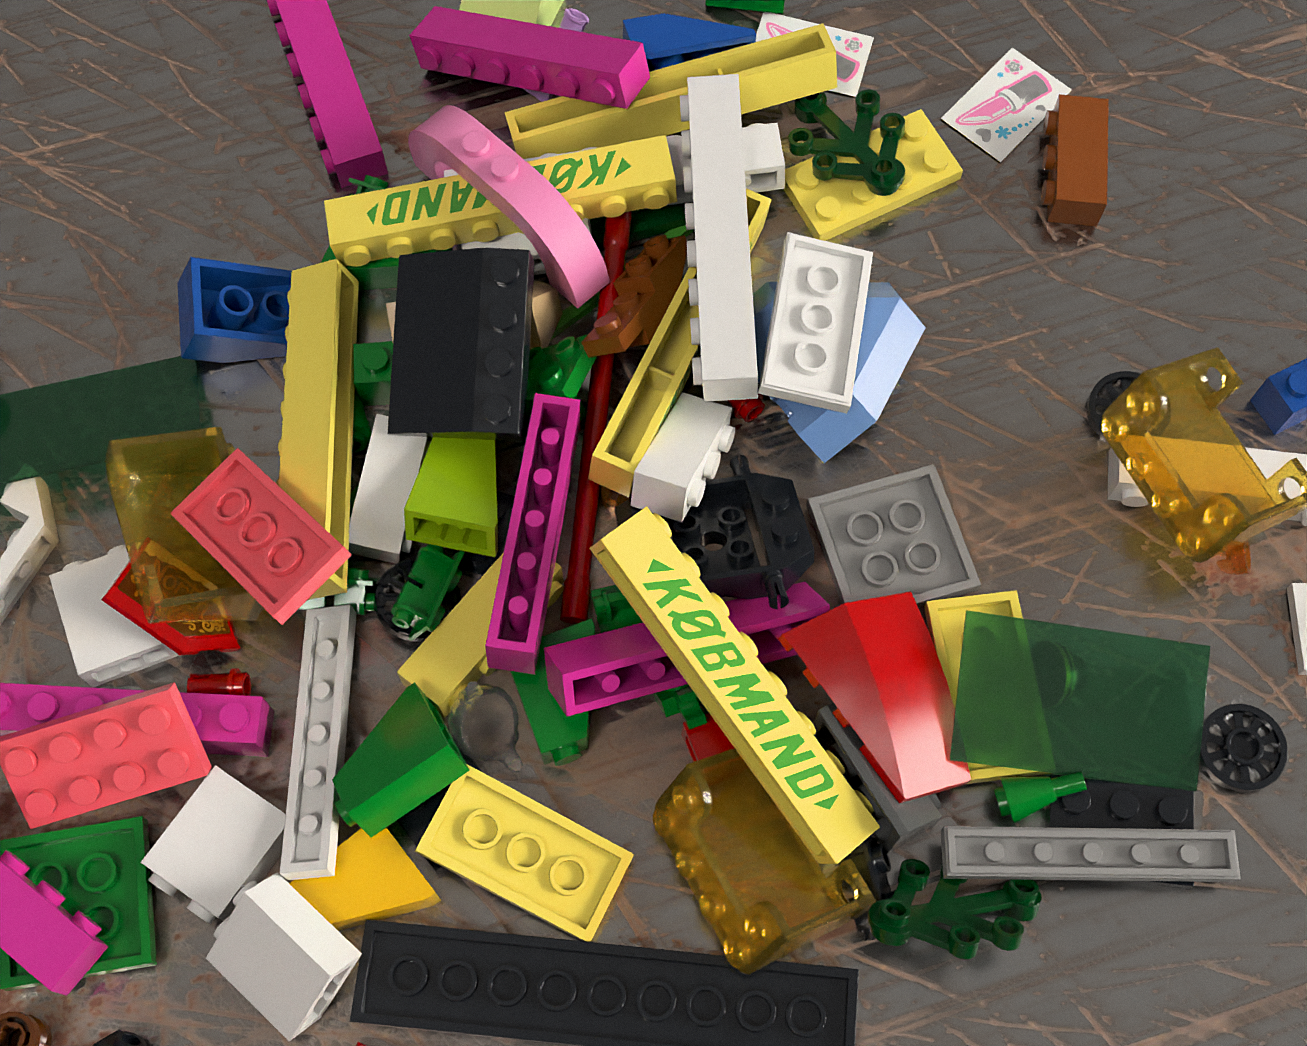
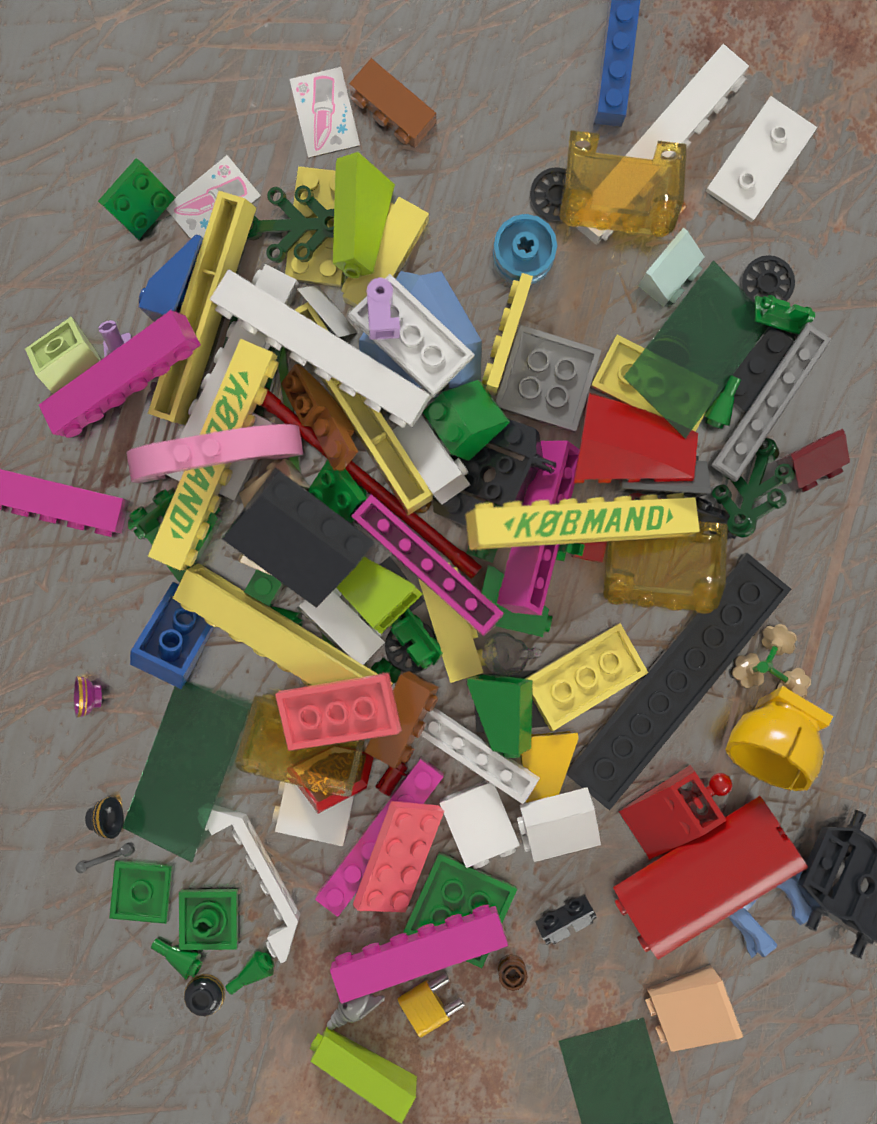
camera: 55 degrees left, 20 degrees up
none -> magenta piece [74,676,102,717]
none -> white sticker [297,285,357,337]
none -> lime slope [333,152,395,278]
none -> light yellow brick [341,197,429,308]
none -> dark orange brick [364,671,439,768]
none -> lavender leg [367,278,400,340]
none -> green slope [423,380,510,461]
none -> light yellow plate [482,273,533,396]
none -> dark azure wheel [492,214,557,285]
none -> light aqua slope [638,228,704,307]
none -> green hinge [755,295,815,335]
none -> dark red slope [776,428,850,492]

